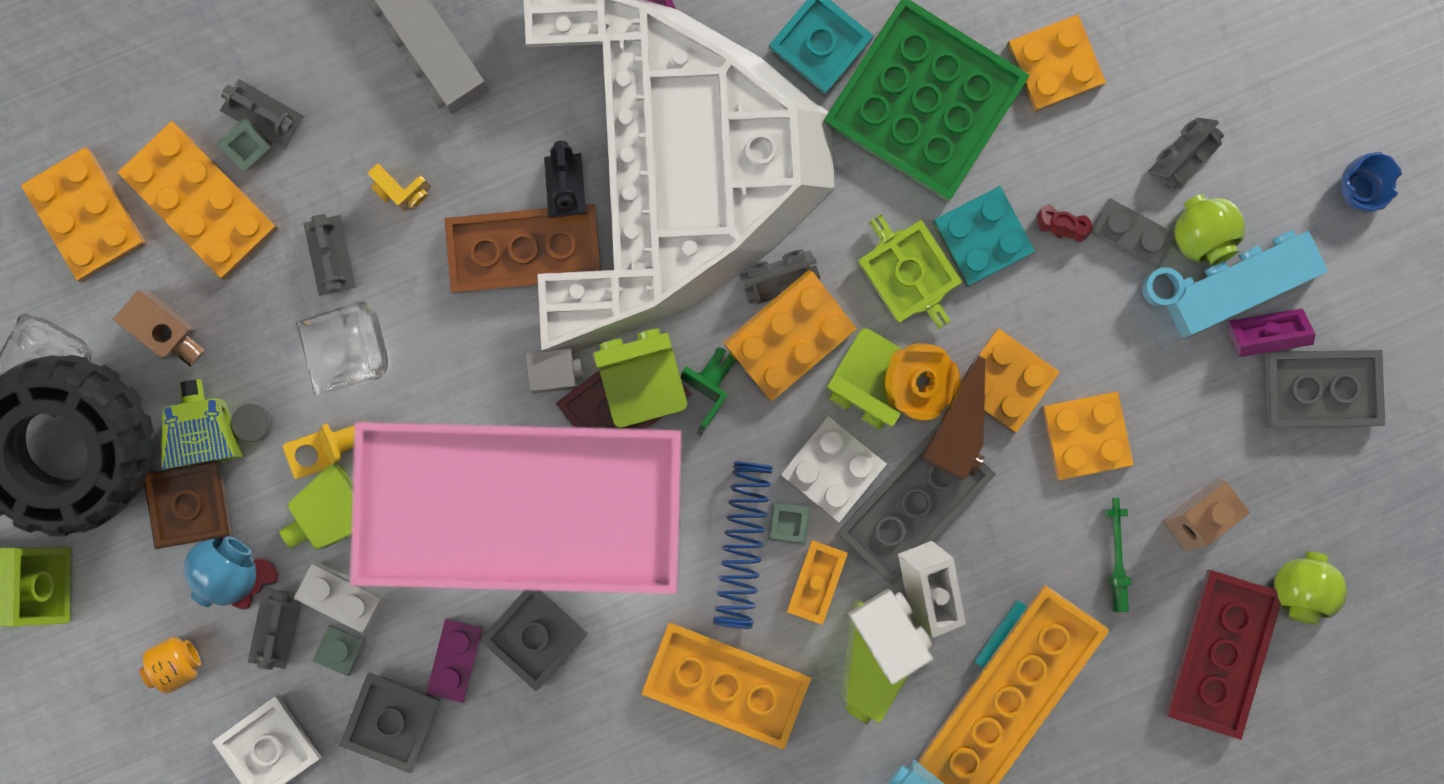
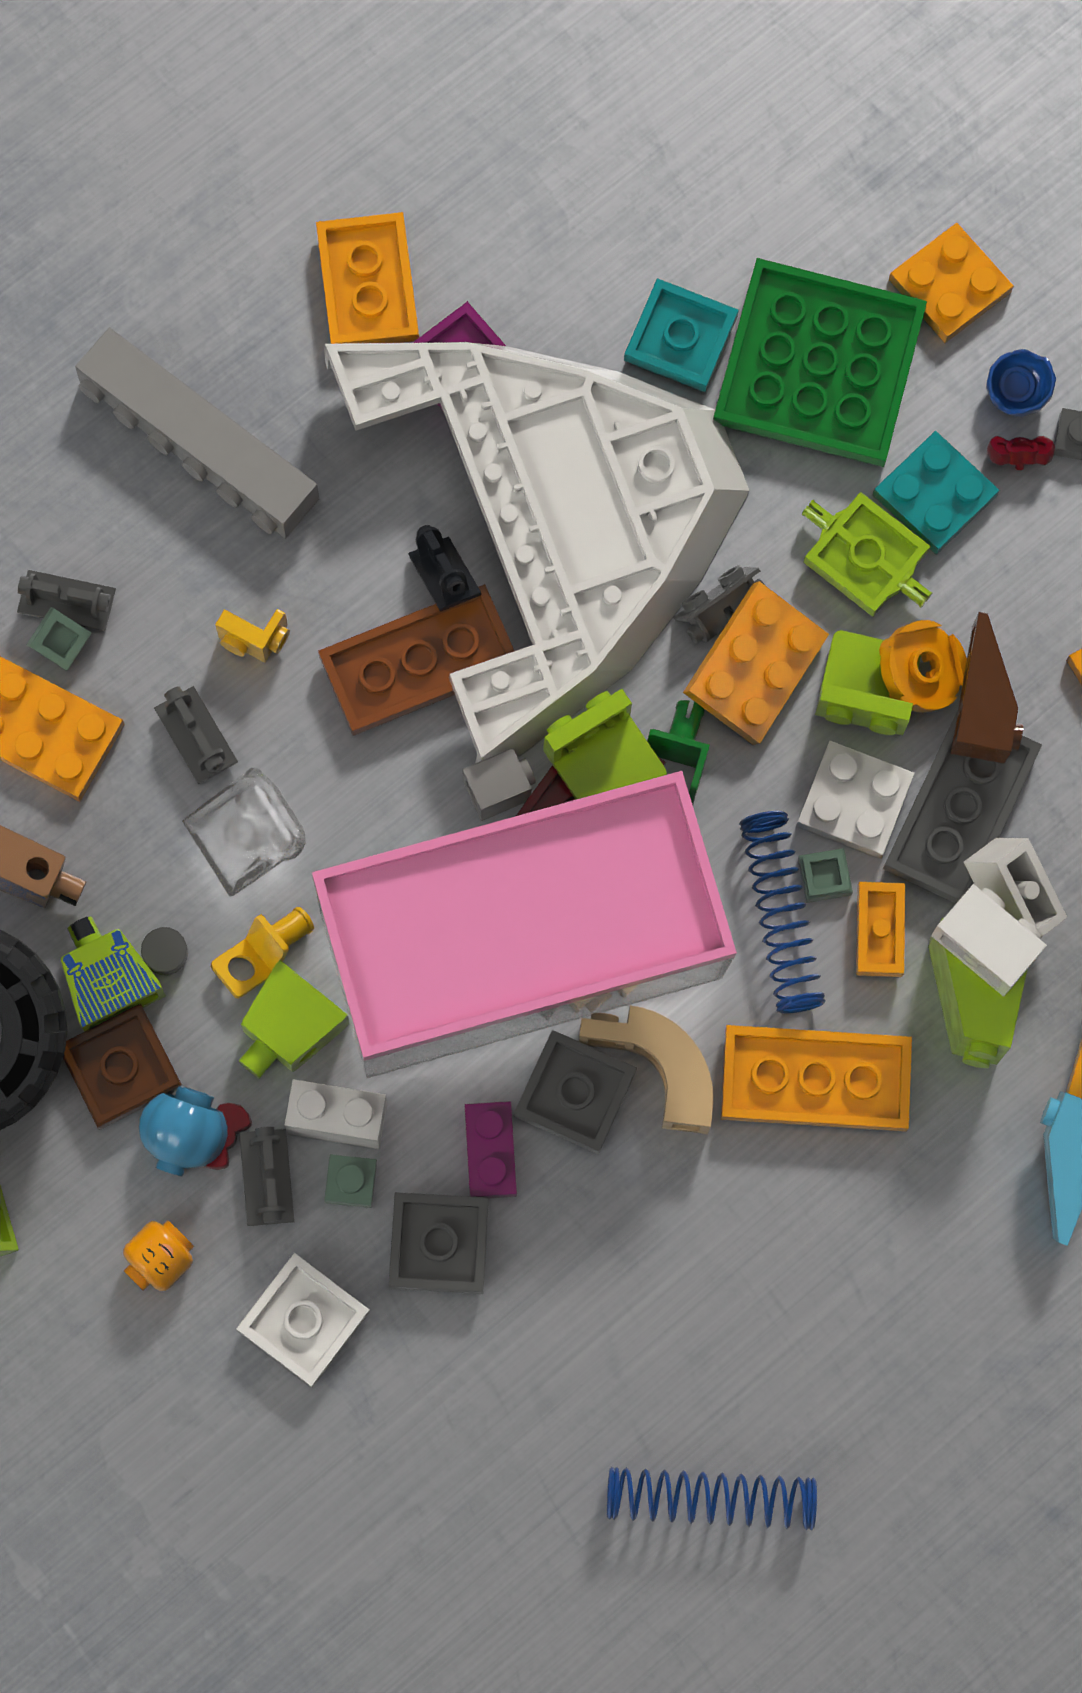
camera: 20 degrees left, 10 degrees down
light orange plate [960,328,1060,434] -> none
none -> tan arch [579,1005,713,1134]
none -> blue hair [986,349,1056,417]

